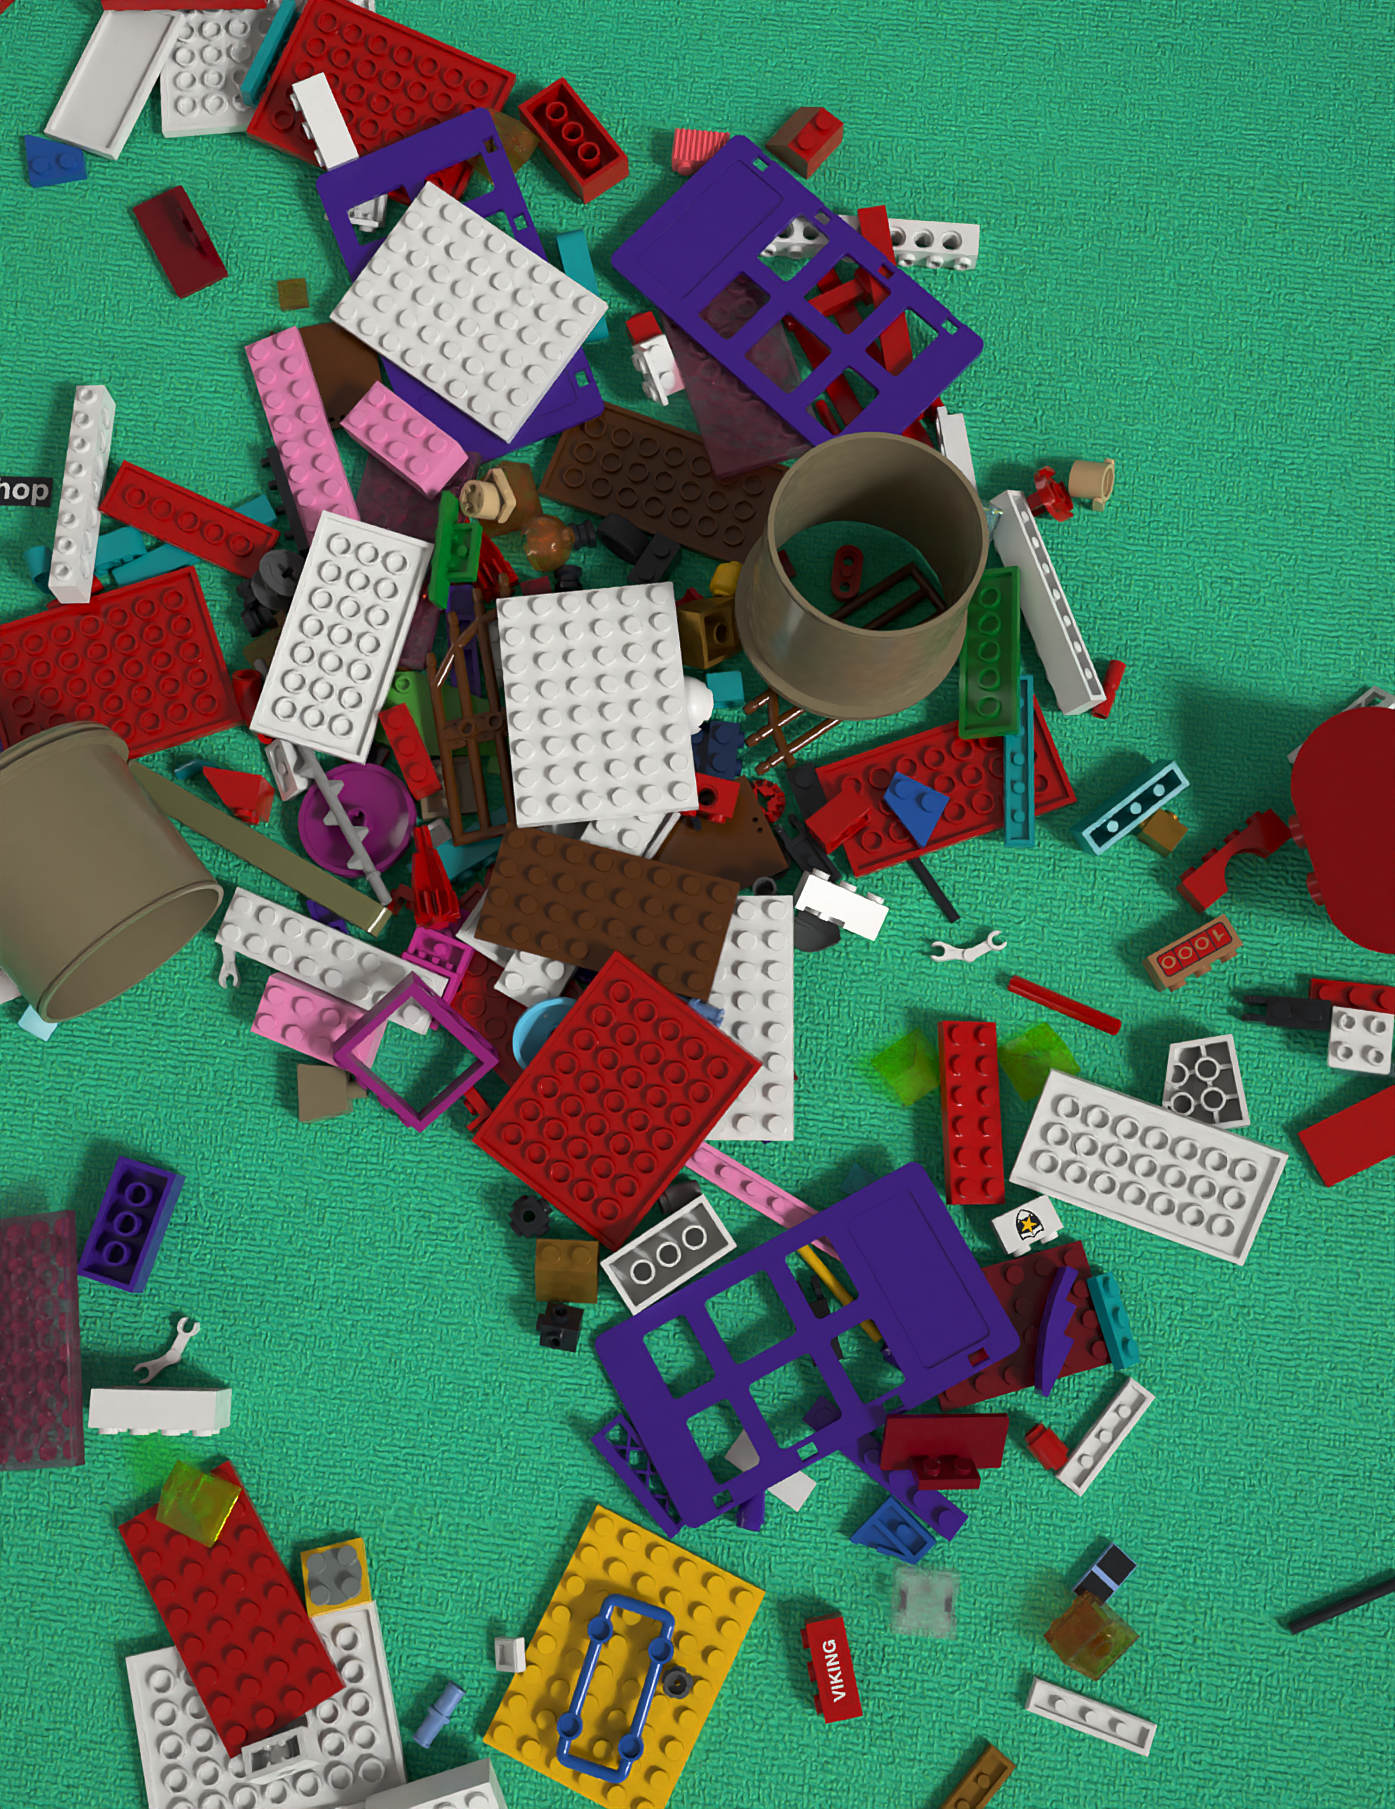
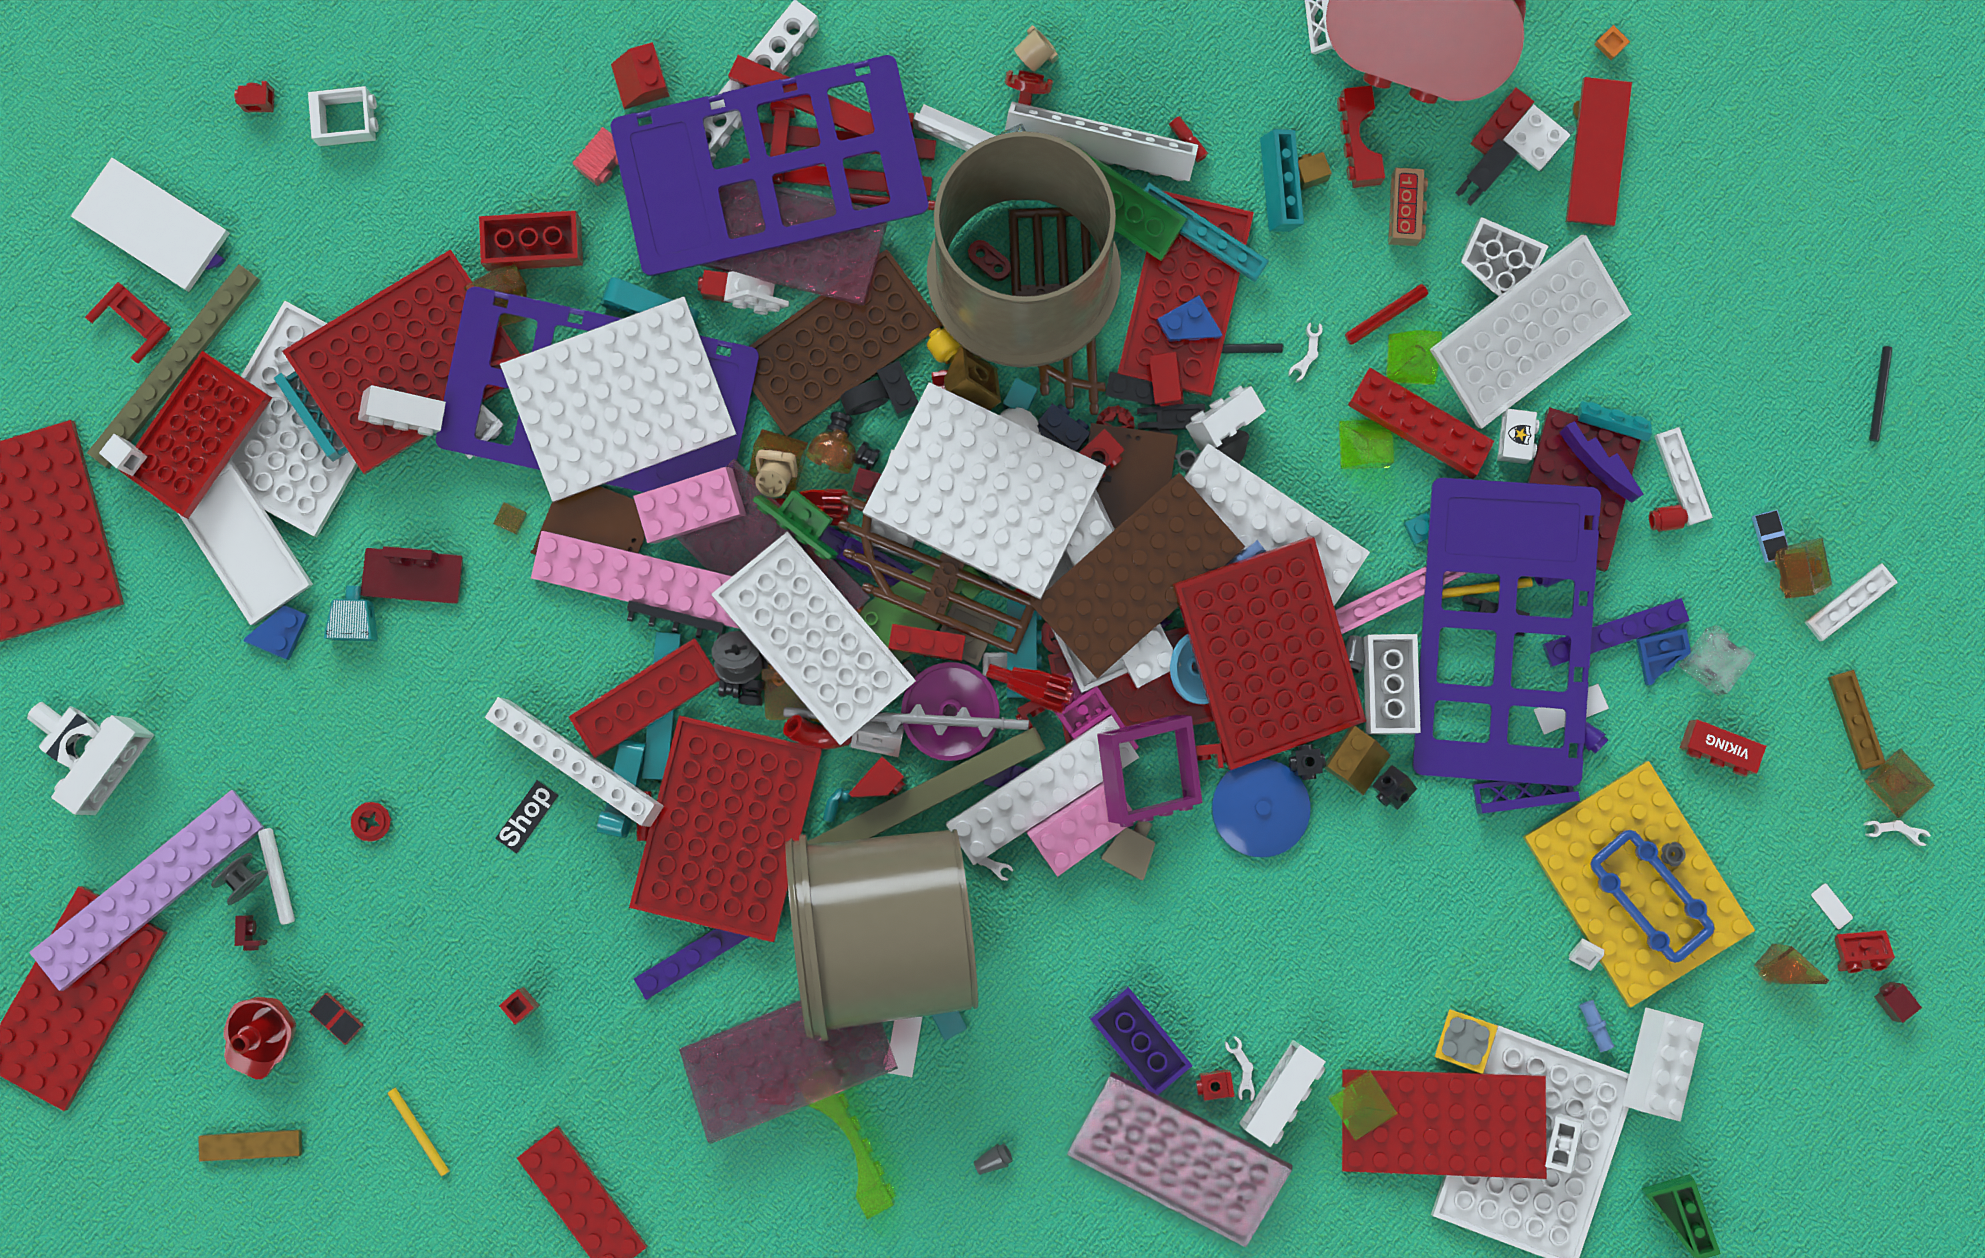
camera: 65 degrees left, 5 degrees up
dark red bracket [879,1413,1009,1490] -> none
none -> teal torso [324,586,378,641]
none -> red brick [1196,1069,1235,1101]
none -> blue dish [1211,759,1311,857]

